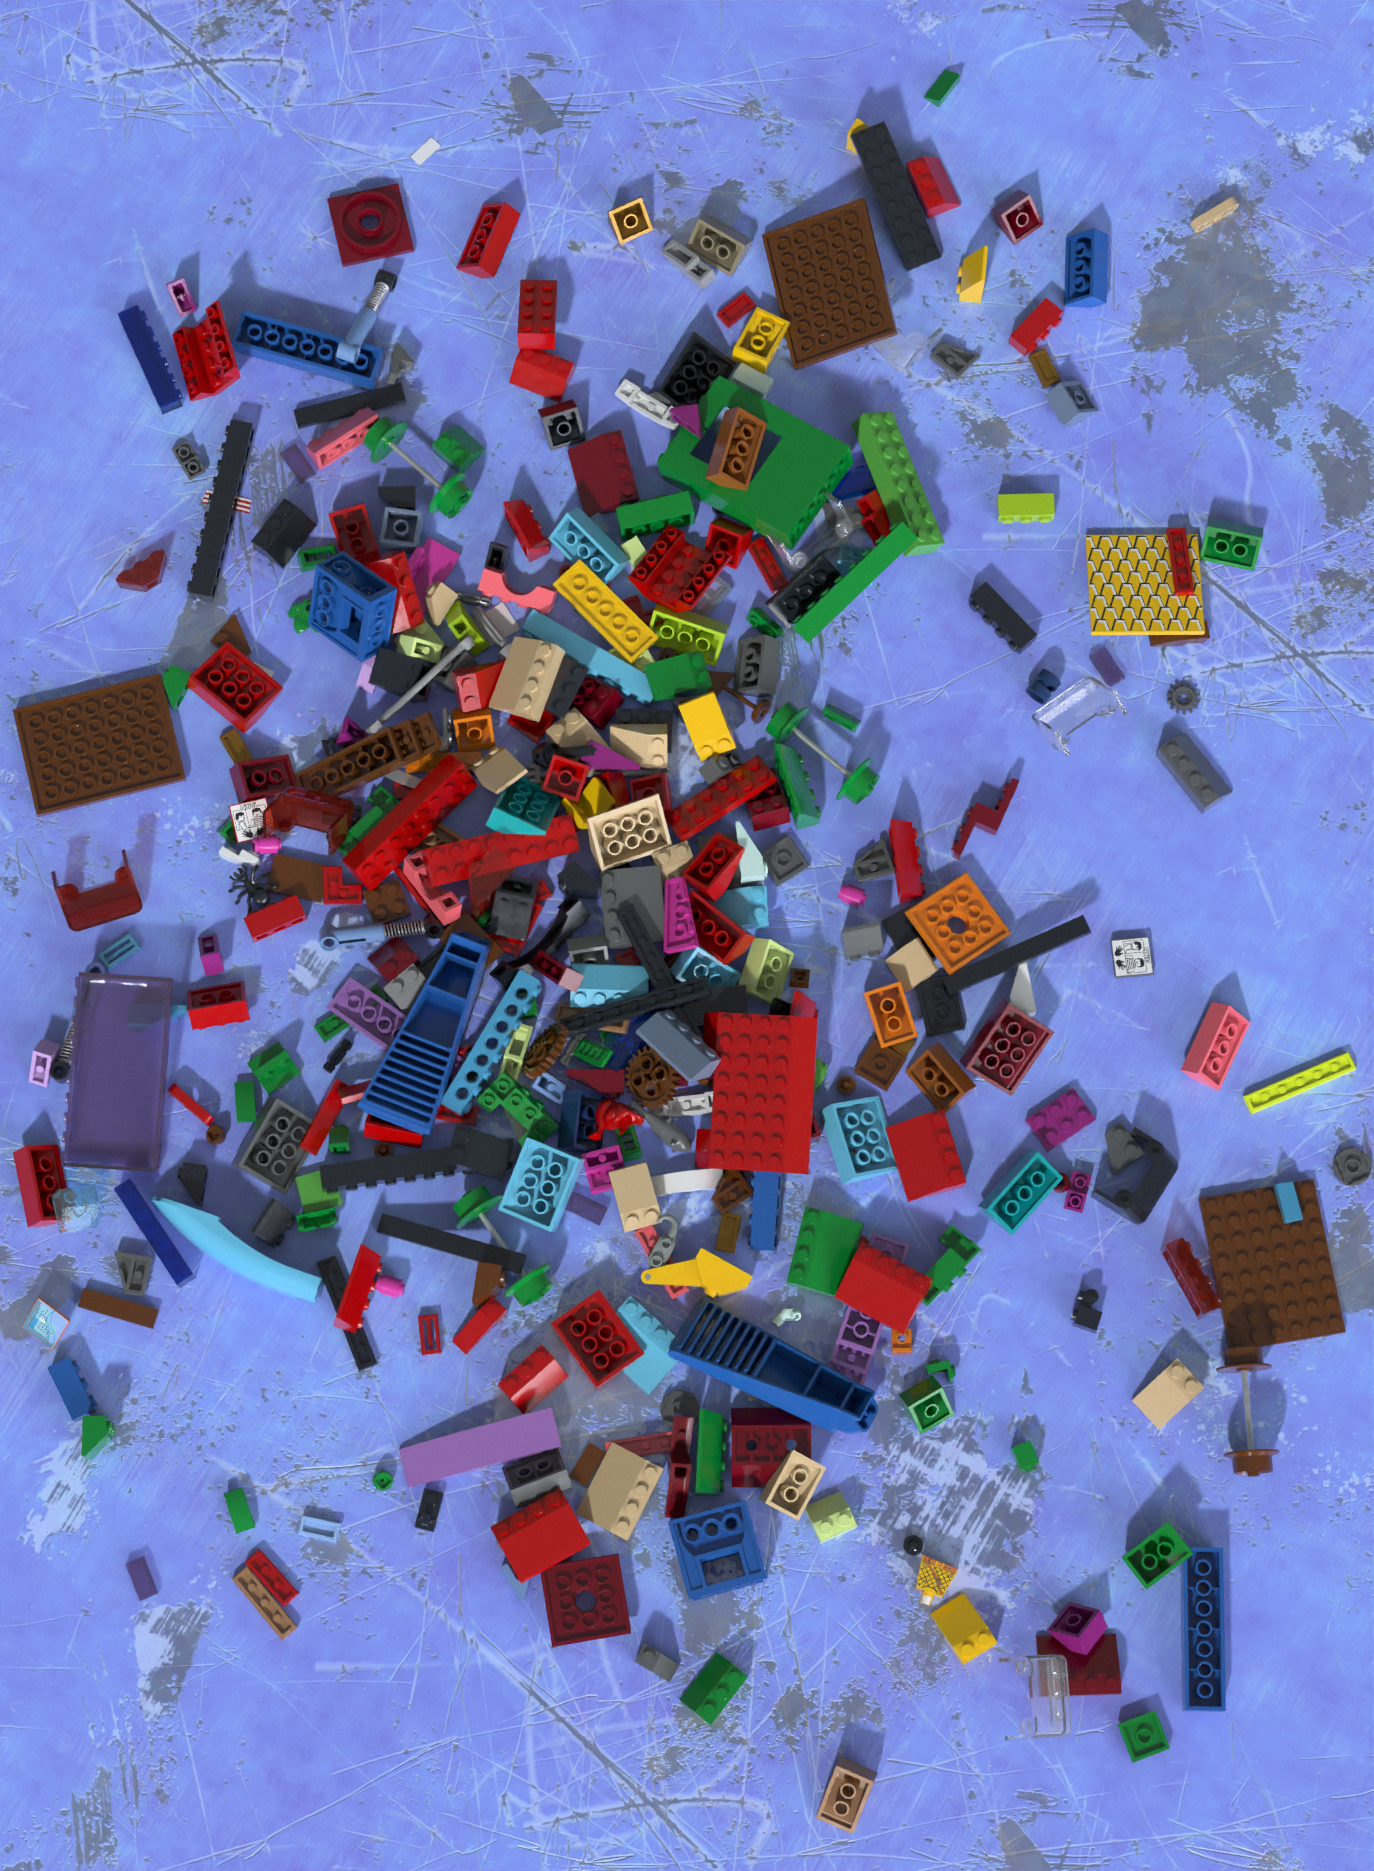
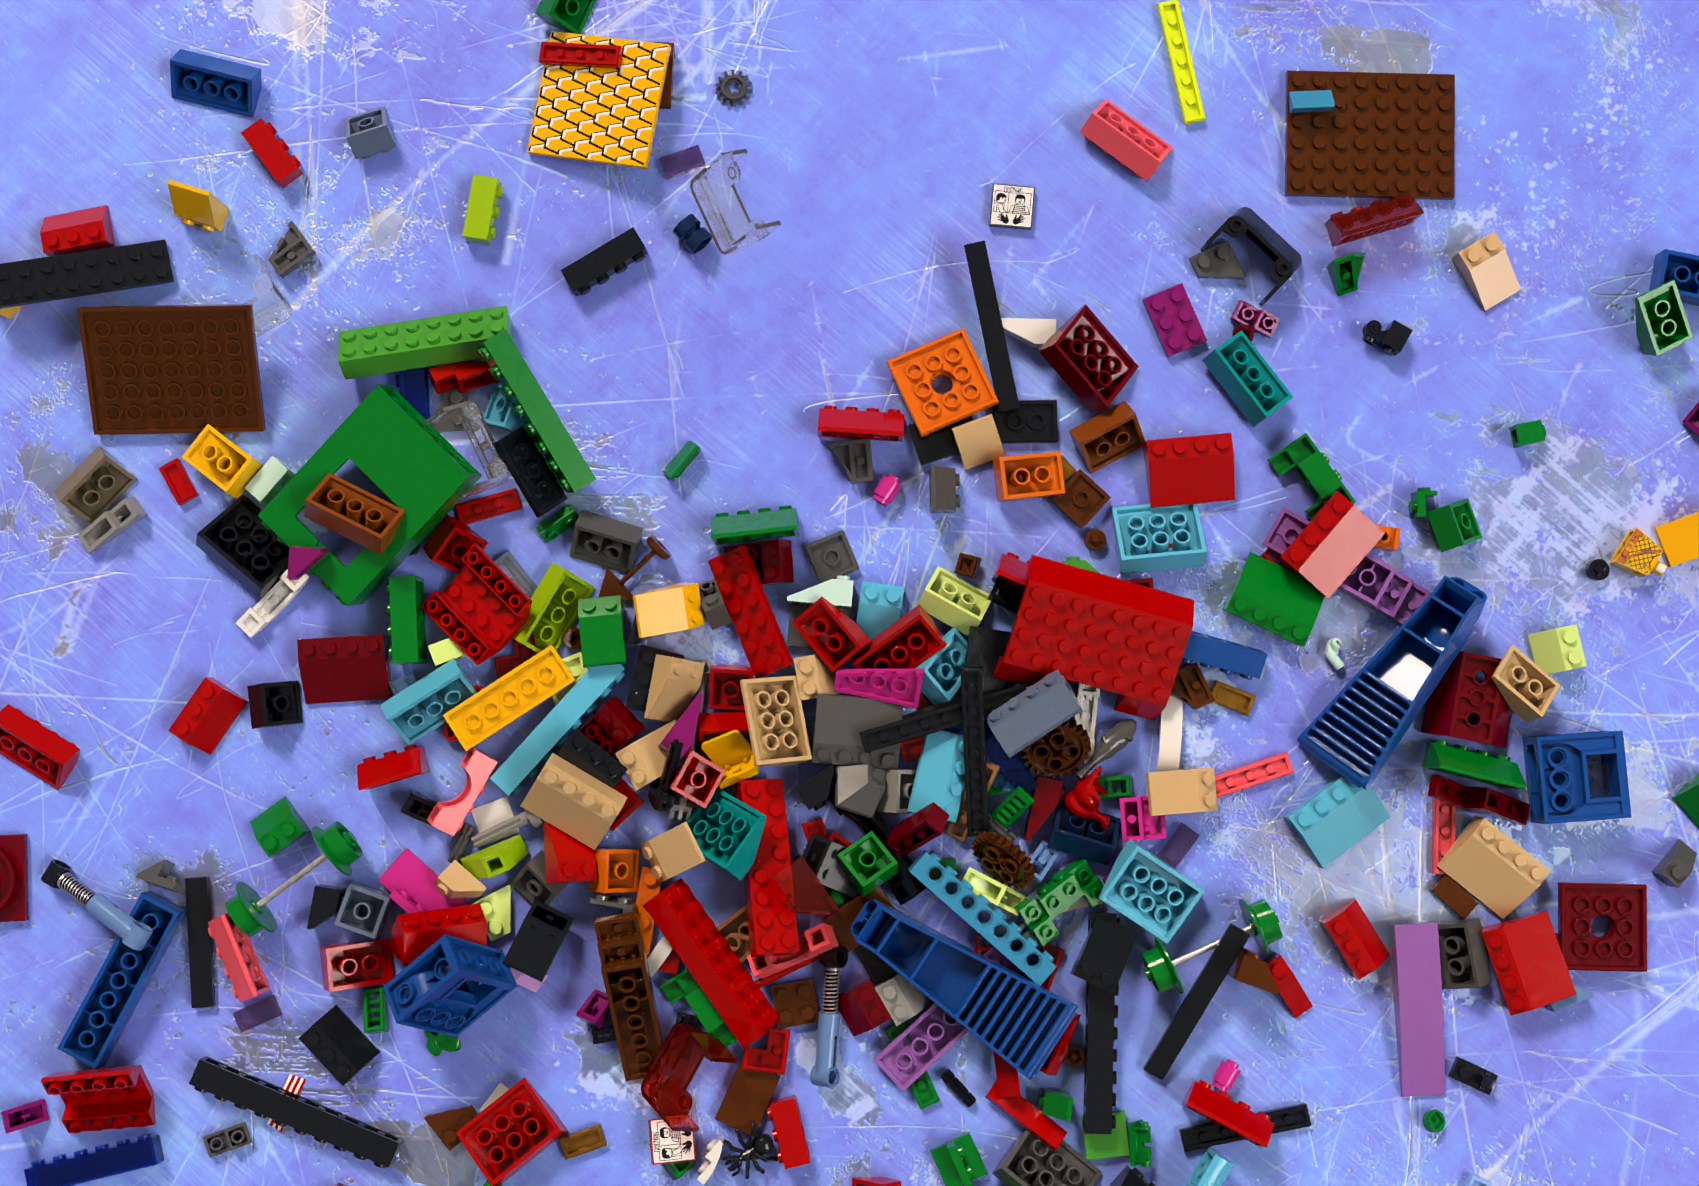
camera: 80 degrees left, 10 degrees up
dark red slope [229,754,299,803] -> none
dark pink brick [252,834,281,854] -> none
light grey hinge [366,635,475,735] -> none
yellowish green slope [396,635,443,663] -> none
red tile [418,1314,442,1356] -> none
red brick [517,280,558,350] -> none
red slope [551,1290,645,1391] -> none
pearl gold slope [607,196,653,245] -> none
yellow slope [641,1214,753,1298] -> none
dark grey tile [660,1390,699,1428] -> none
green piece [765,702,880,805] -> none
dark red bracket [951,778,1019,860] -> none
slope [990,190,1043,245] -> none
pearl gold tile [1028,349,1061,389] -> none
dark grey slope [1156,733,1232,814] -> none
reddish brown piece [1216,1345,1280,1477] -> none
dark grey tile [1332,1147,1372,1187] -> none
none -> dark grey slope [835,764,885,818]
none -> green slope [837,831,898,897]
none -> green slope [1327,253,1365,296]

